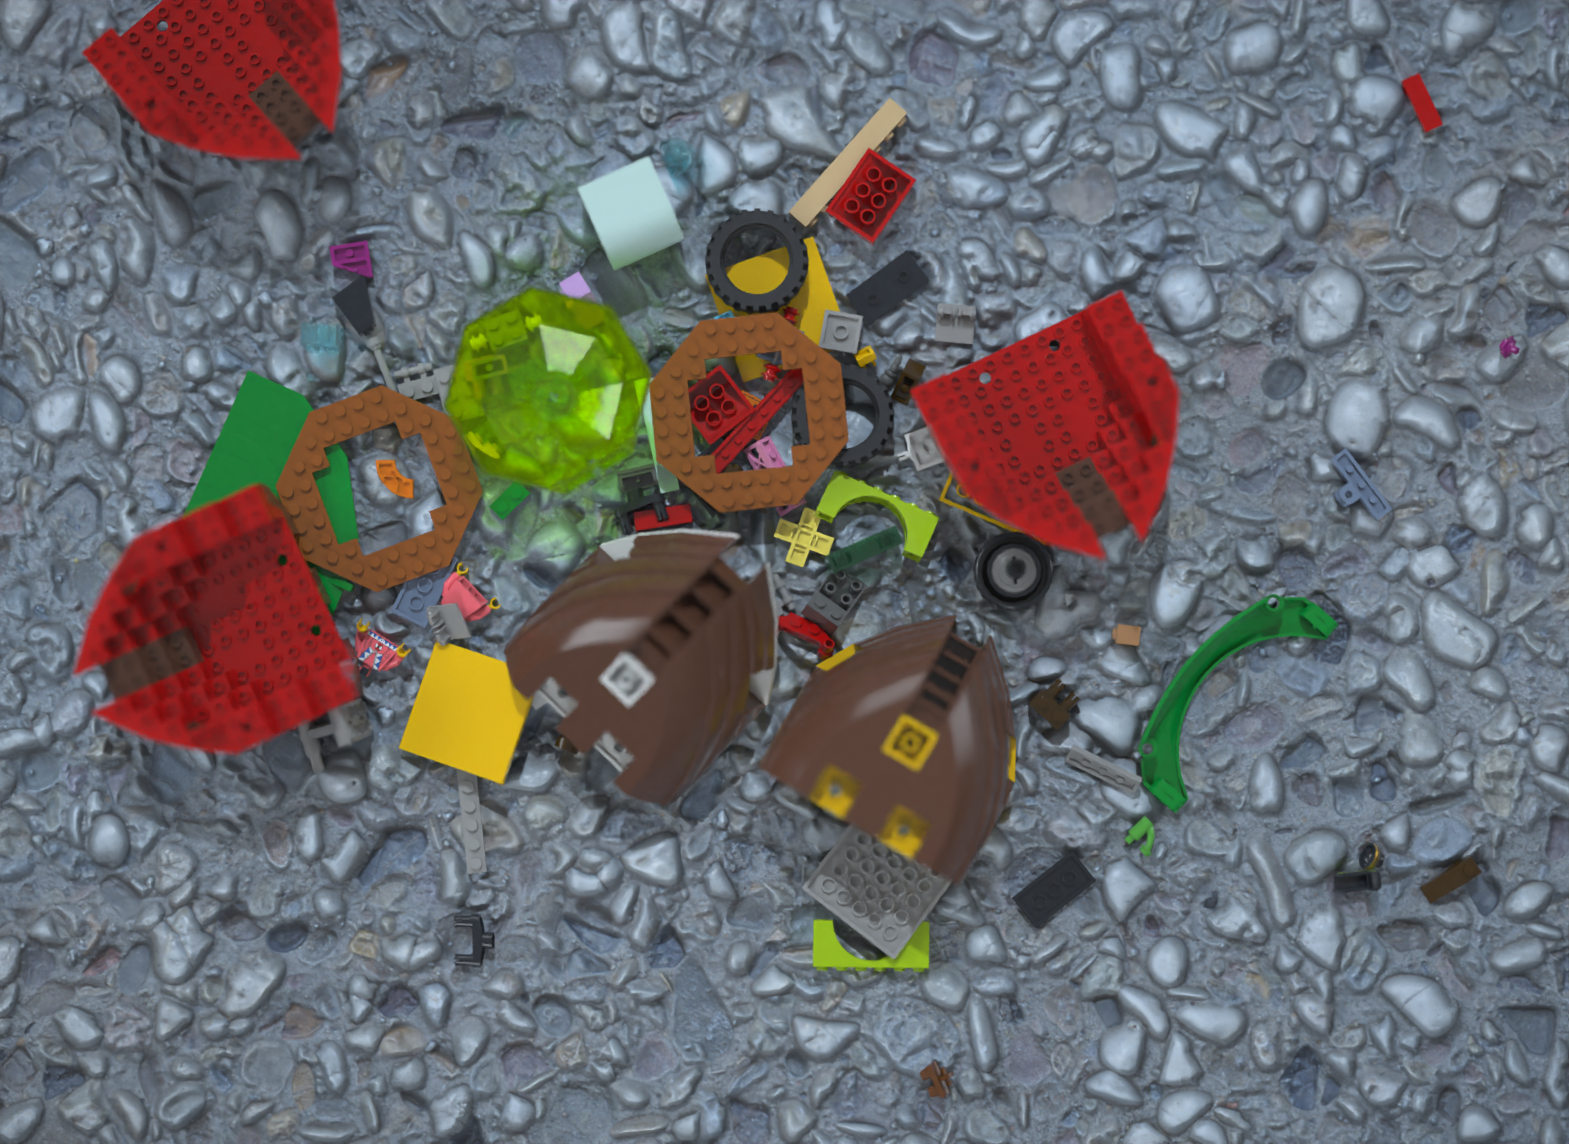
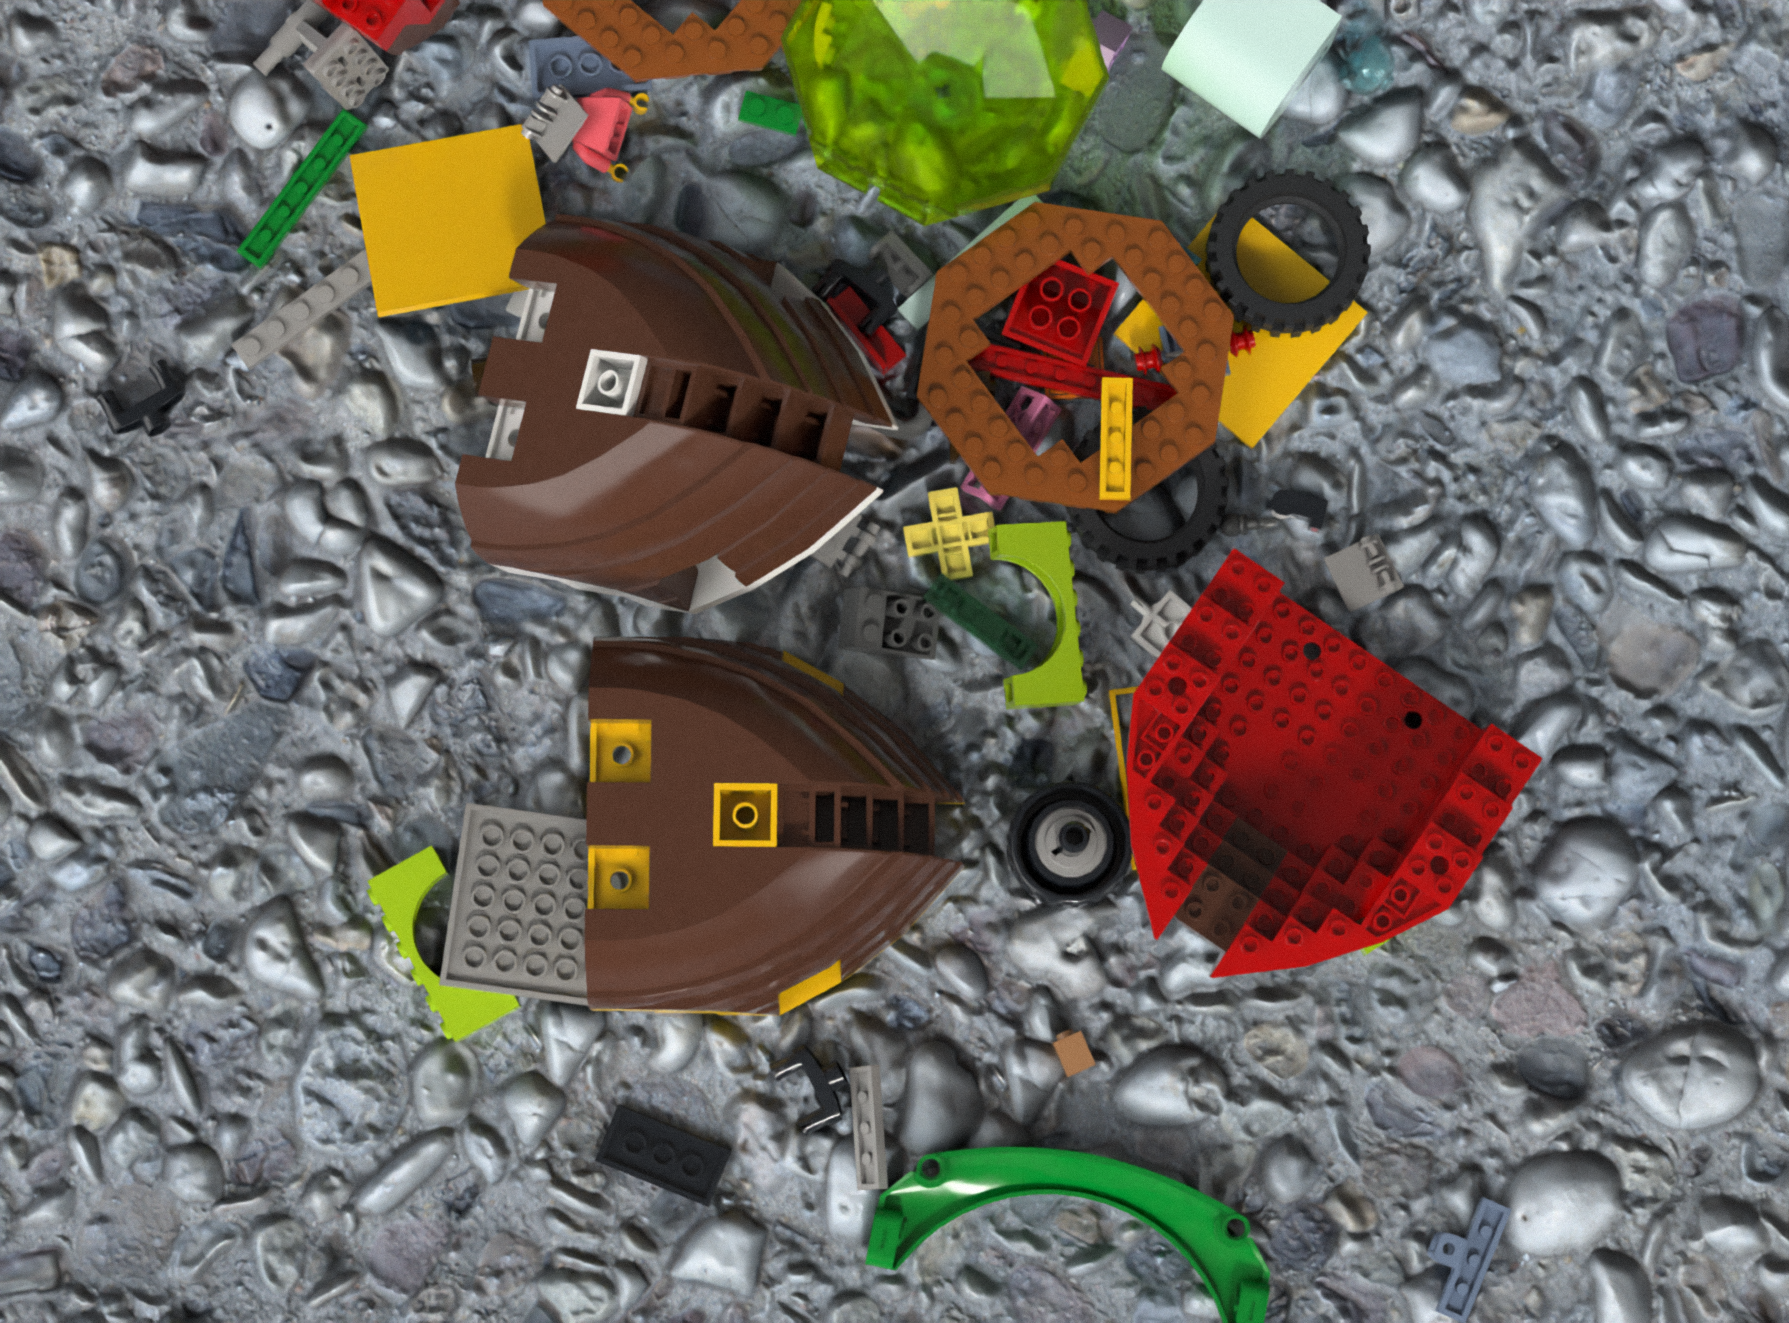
camera: 65 degrees right, 5 degrees down
torso [355,618,411,677] -> none
red plate [778,612,835,660] -> none
tan brick [788,98,907,229] -> none
light grey plate [819,309,863,354] -> none
red slope [825,148,916,246] -> none
black plate [846,250,930,326] -> none
yellow tile [853,345,877,369] -> none
dark brown slope [891,358,926,406] -> none
reddish brown hips [920,1060,954,1099] -> none
dark brown brick [1028,678,1080,730] -> none
bright green plant [1124,816,1155,857] -> none
none -> green tile [237,108,369,270]
none -> black connector [769,1044,848,1136]
none -> yellow plate [1099,377,1133,500]
none -> black leg [1269,489,1329,533]

